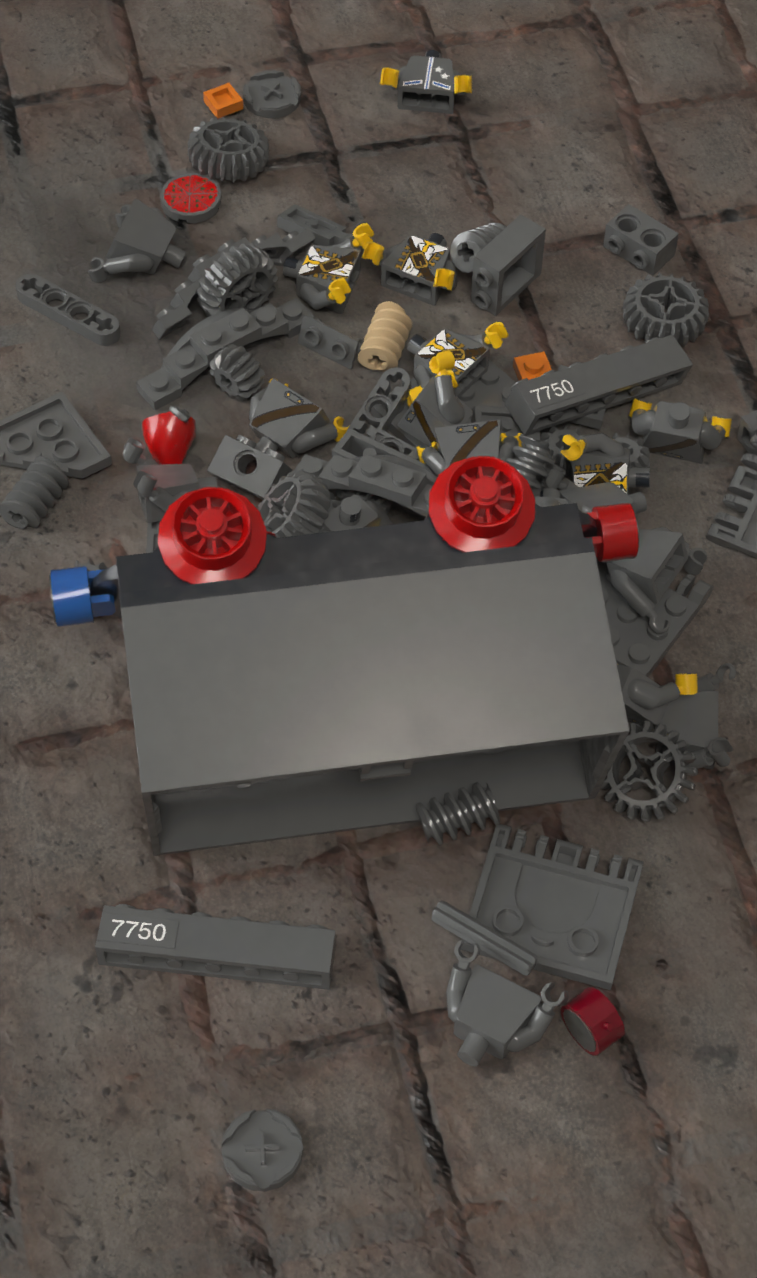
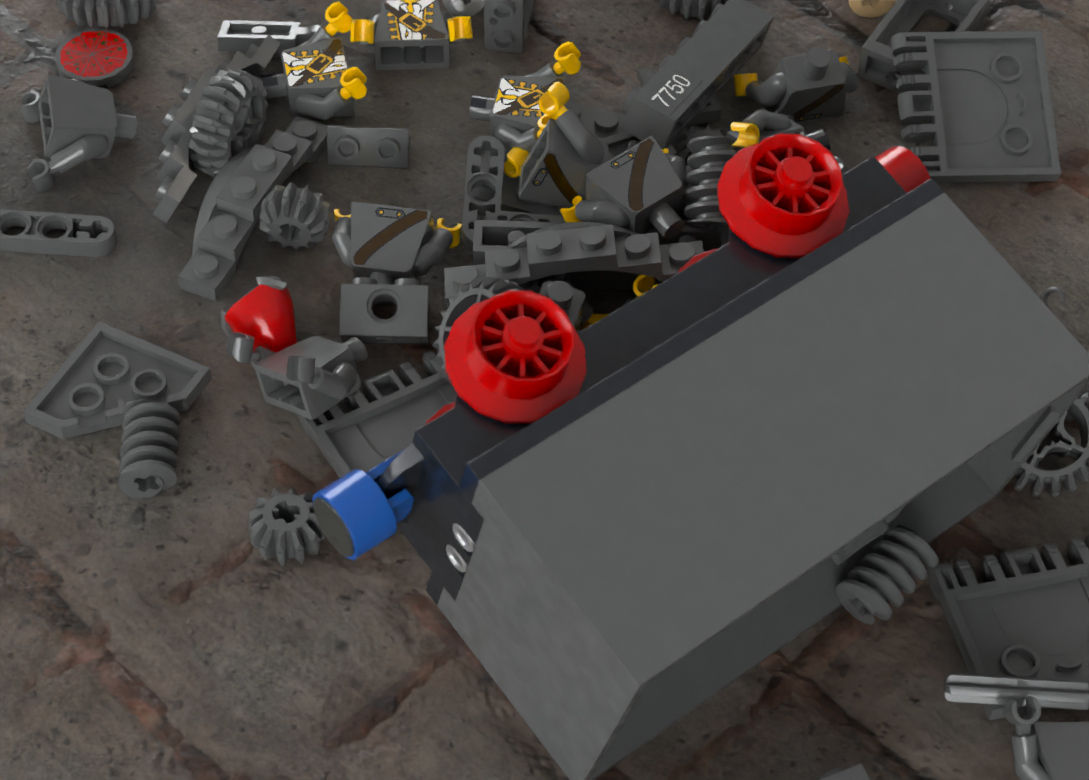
camera: 30 degrees left, 5 degrees down
tan piece [358,301,412,372] -> none
orange plate [513,352,552,381] -> none

